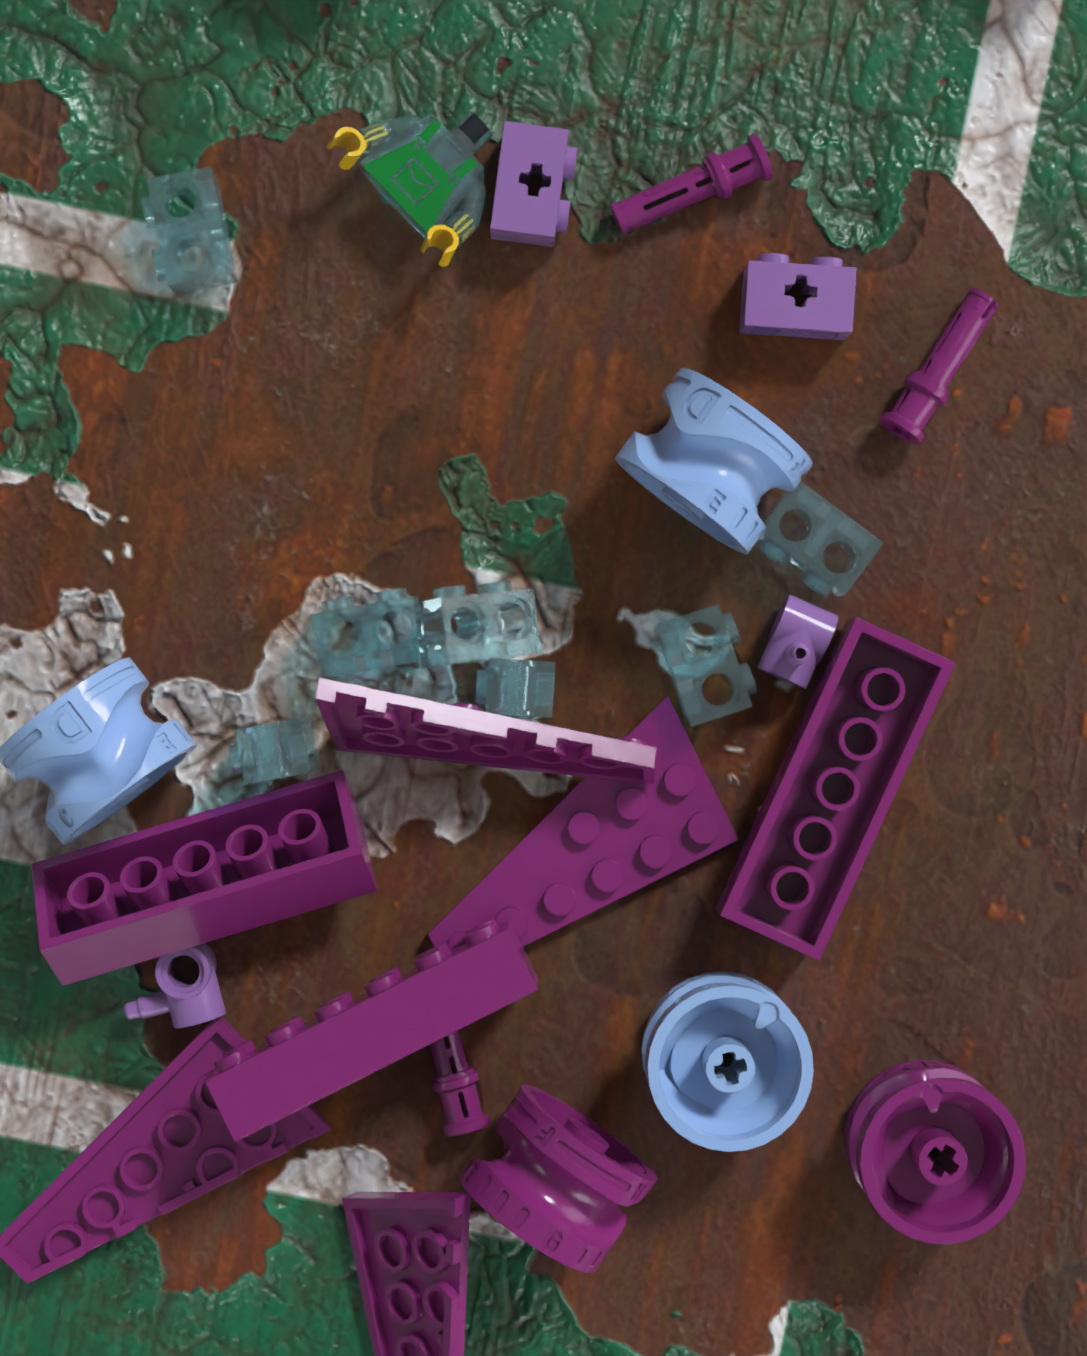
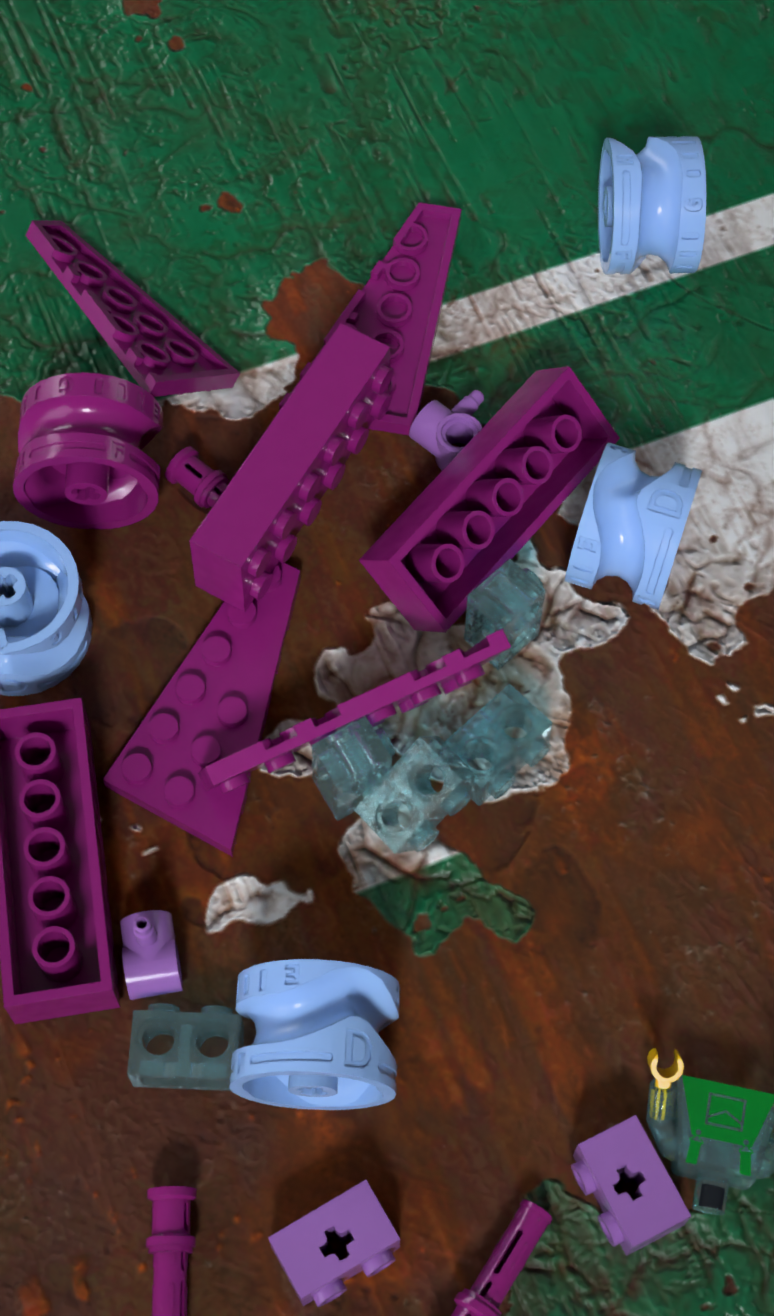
camera: 145 degrees right, 25 degrees down
clear light blue brick [654,604,757,727] -> none

